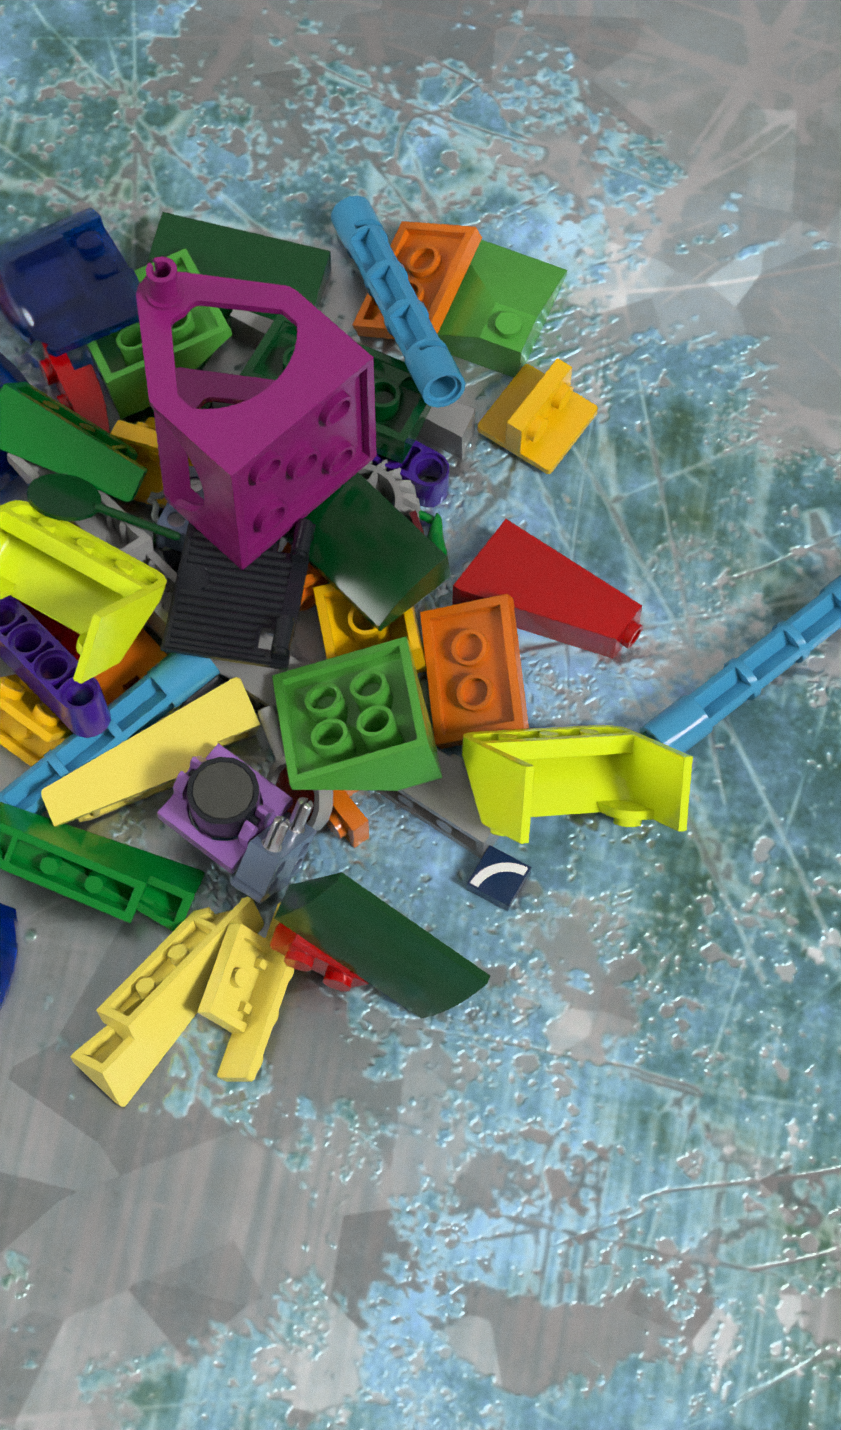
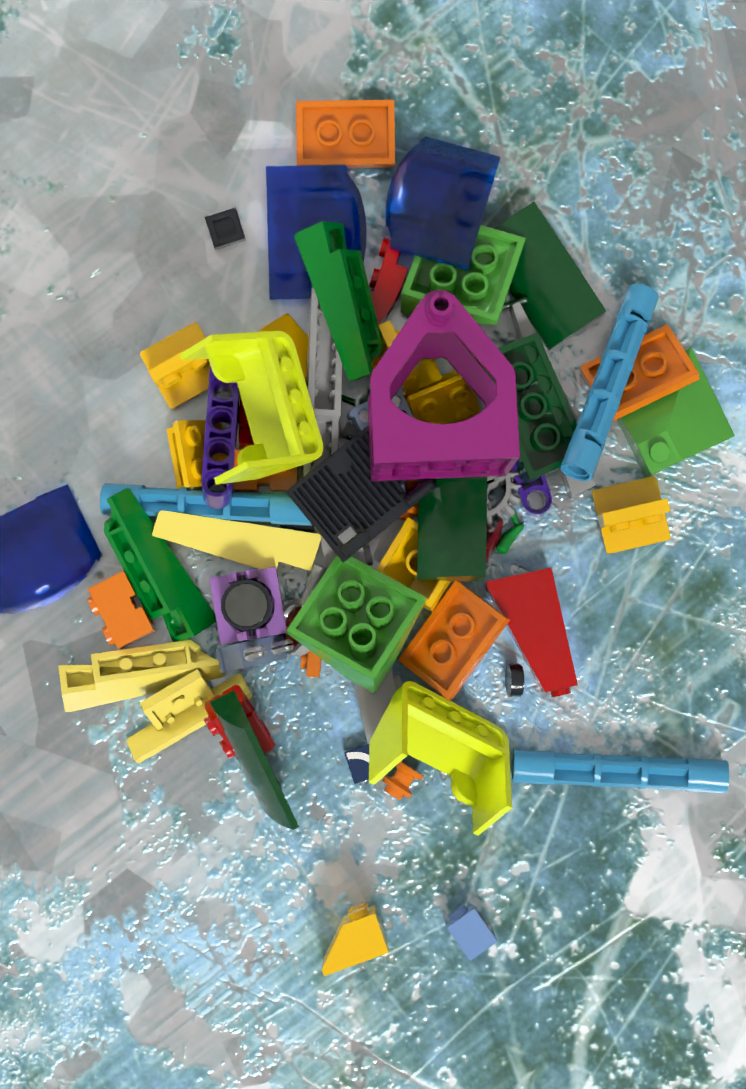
camera: 40 degrees right, 20 degrees up
dark green piece [27,474,181,541] -> none
none -> orange brick [87,571,157,649]
none -> yellow slope [322,902,389,976]
none -> orange wheel [382,761,424,801]
none -> medium blue brick [445,904,498,961]
none -> black tile [505,663,524,697]

